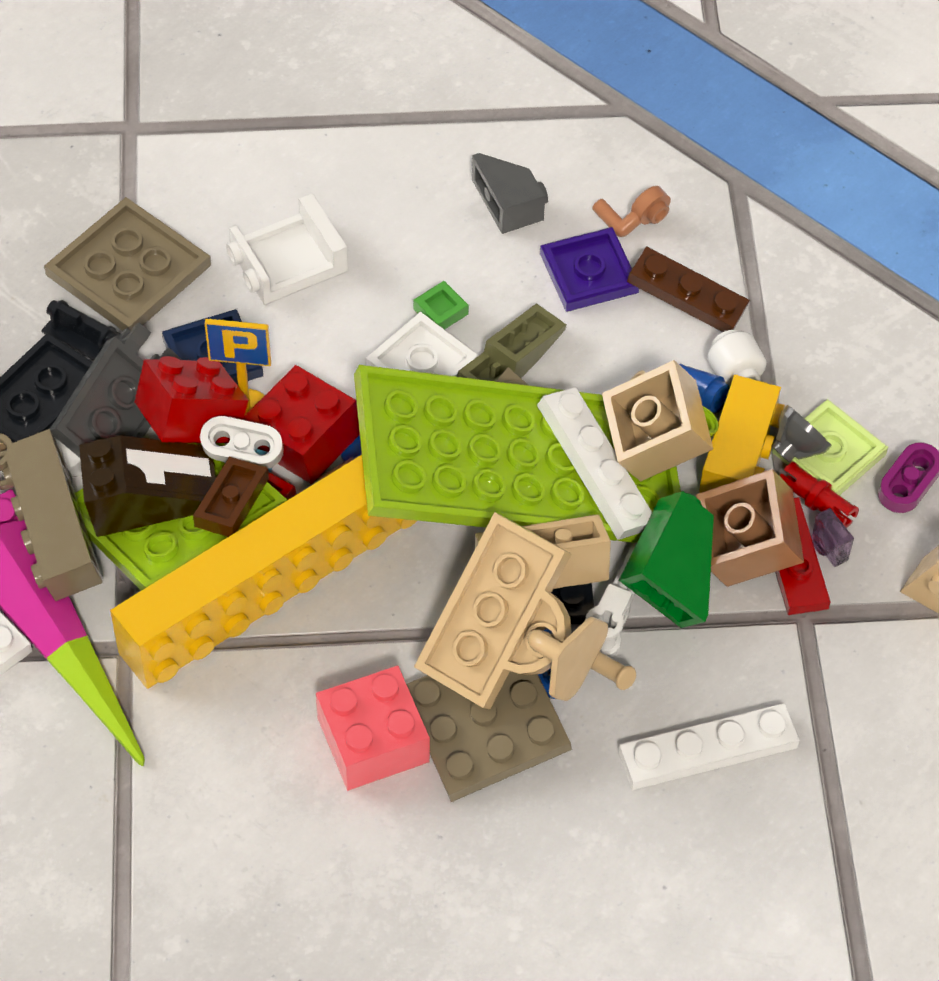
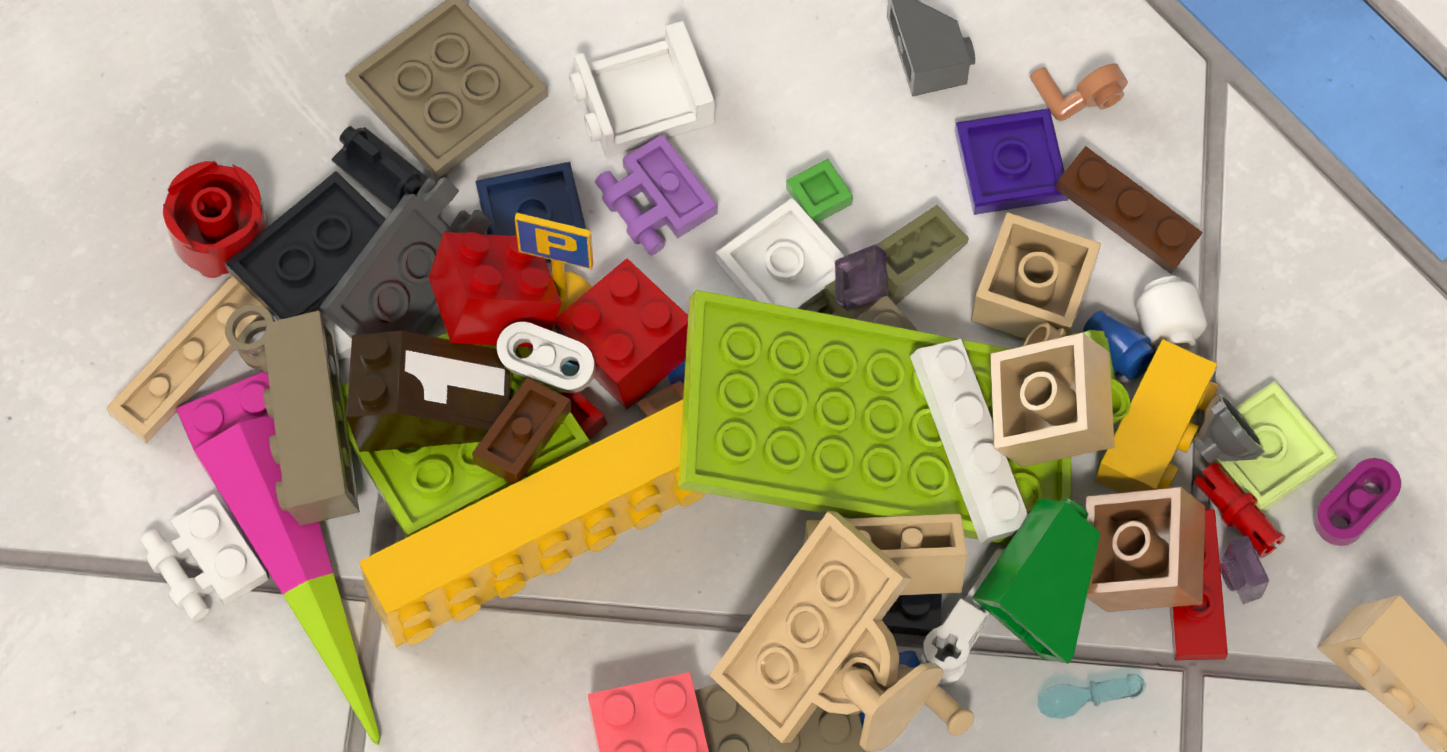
camera: 10 degrees right, 10 degrees up
none -> medium lavender plate [595,134,718,256]
none -> clear purple plate [835,244,888,311]
none -> tan brick [971,212,1101,339]
none -> clear light blue piece [1037,674,1146,719]

